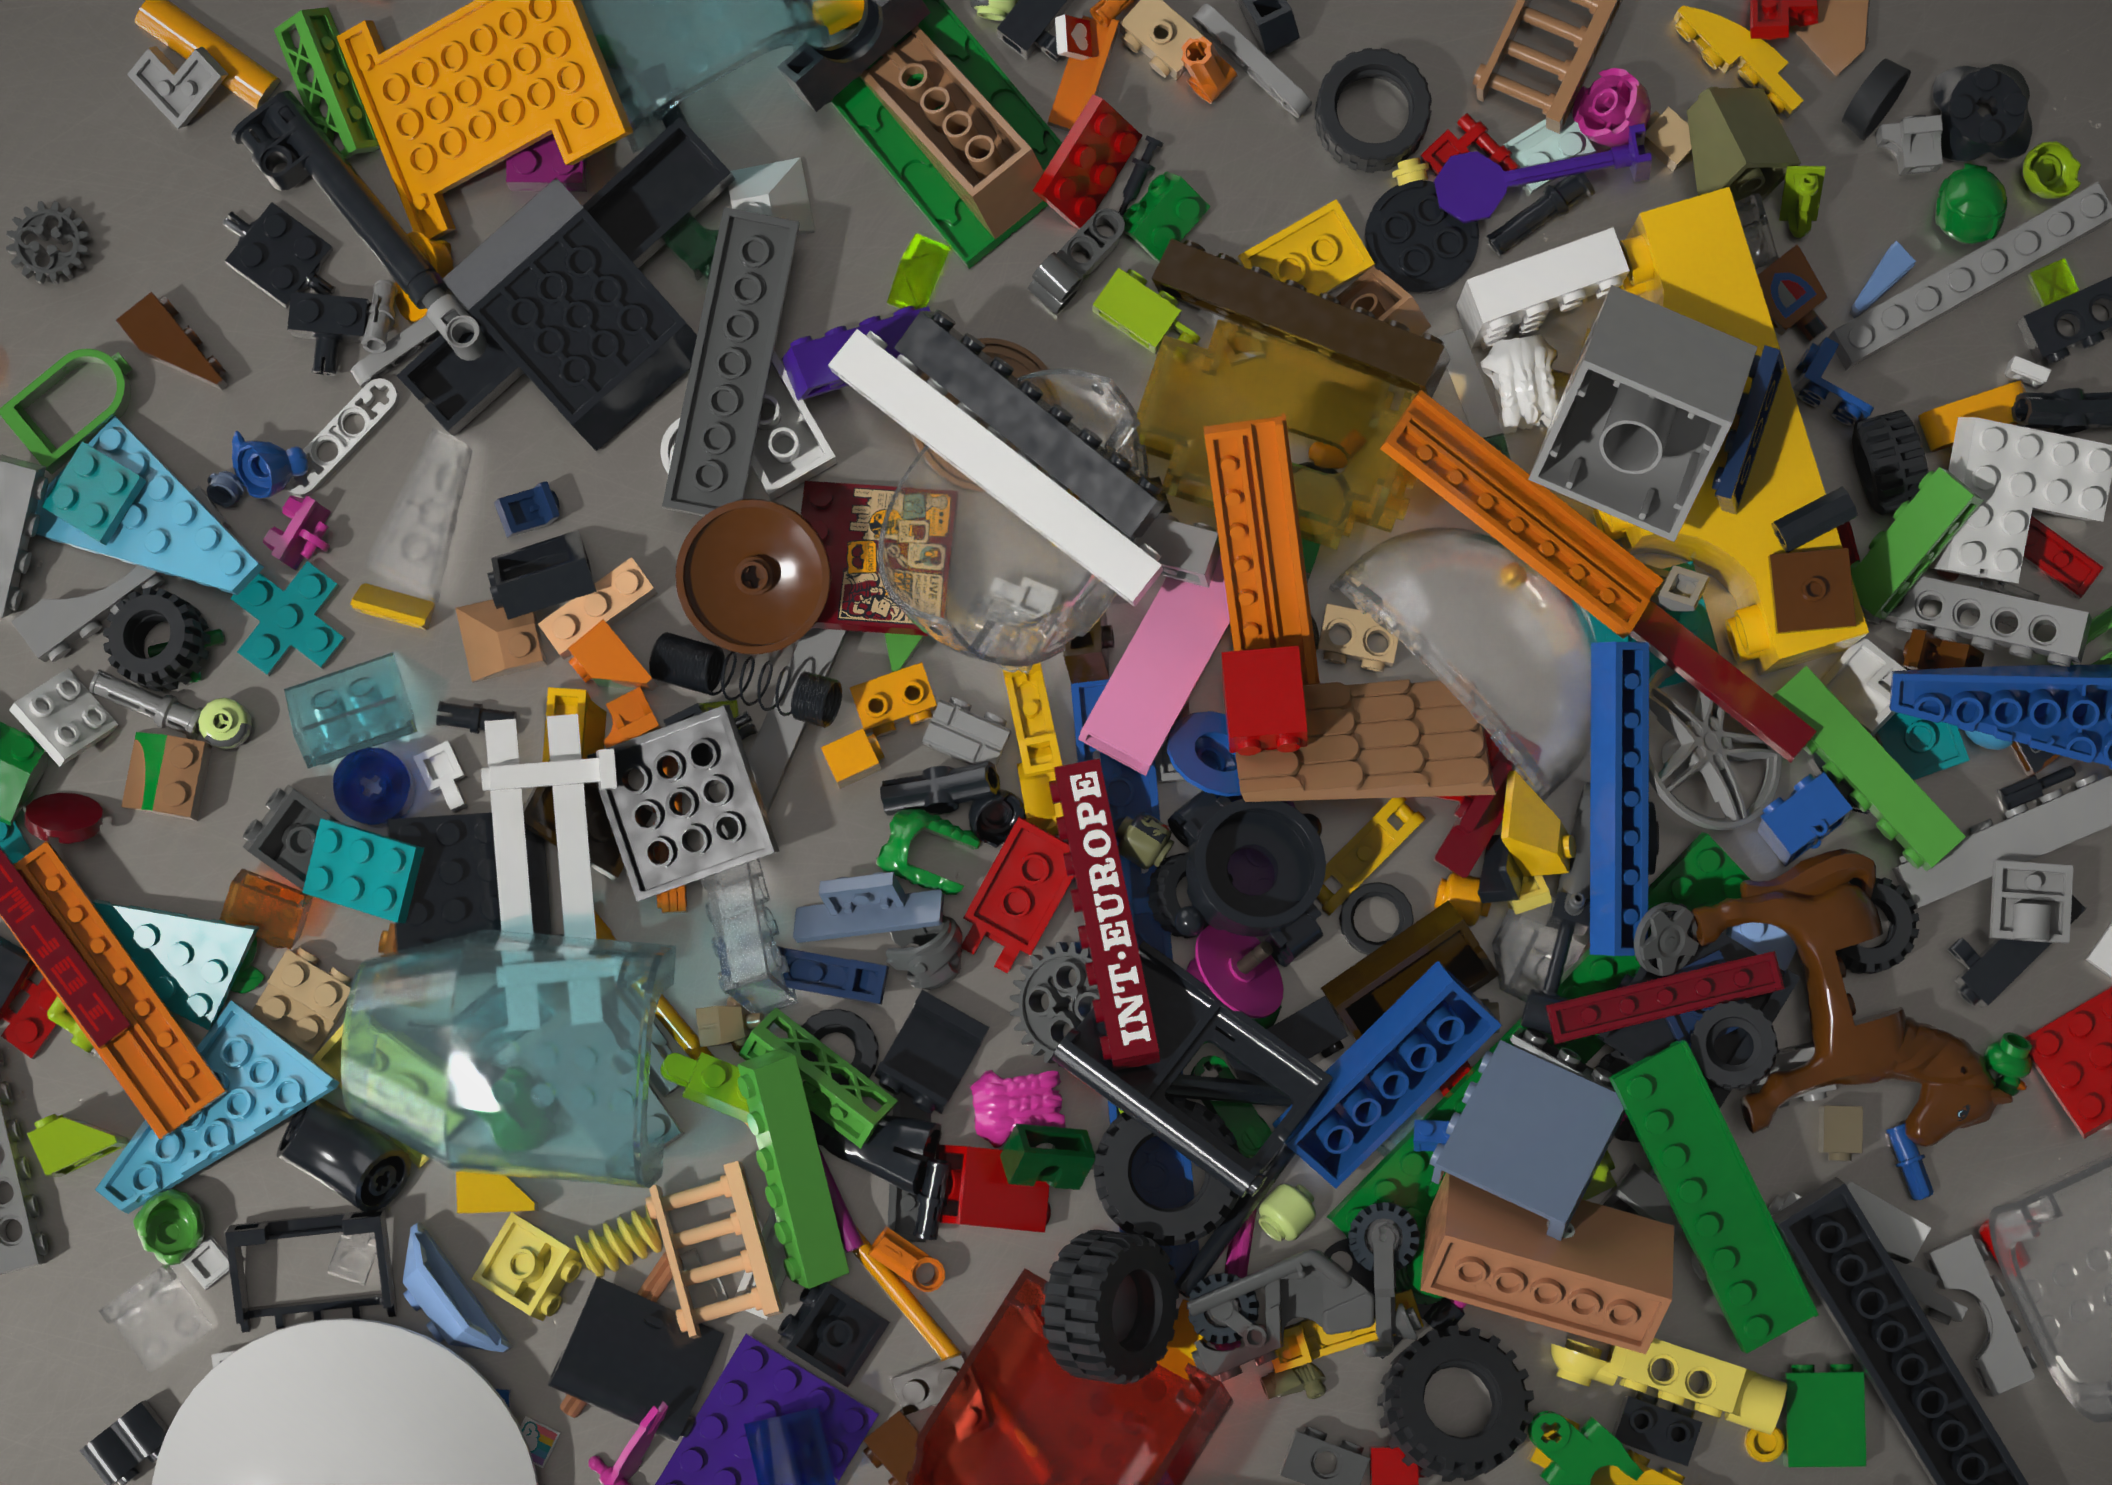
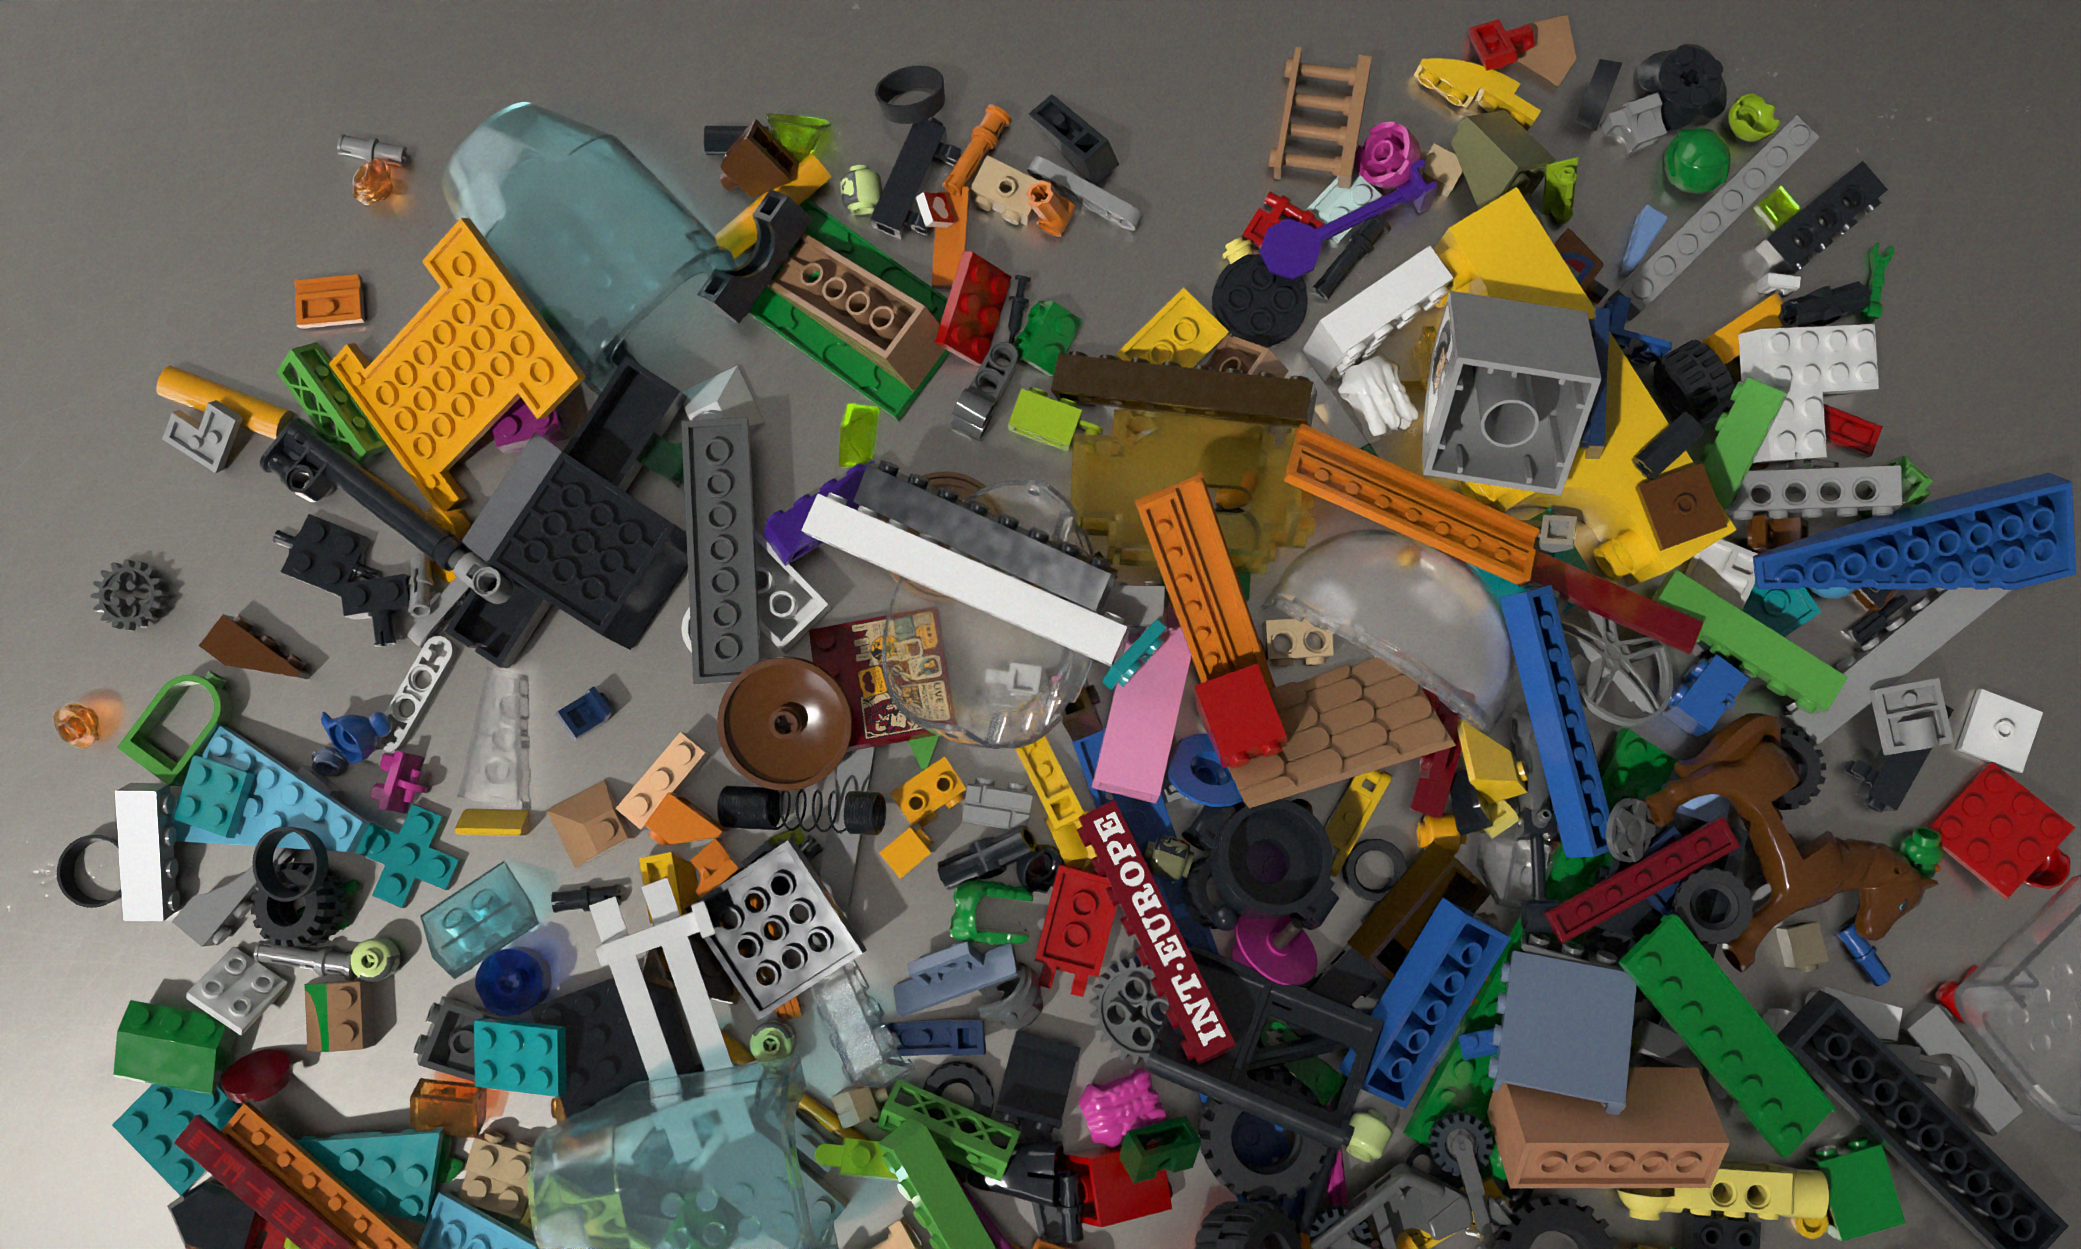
camera: 20 degrees left, 0 degrees up
white plate [413,741,468,813] -> none
black window [487,530,597,620] -> none
black tyre [1314,48,1432,173] -> none
none -> black tyre [252,827,328,901]
none -> yellowish green head [750,1020,795,1066]
none -> teal plate [1102,619,1166,690]

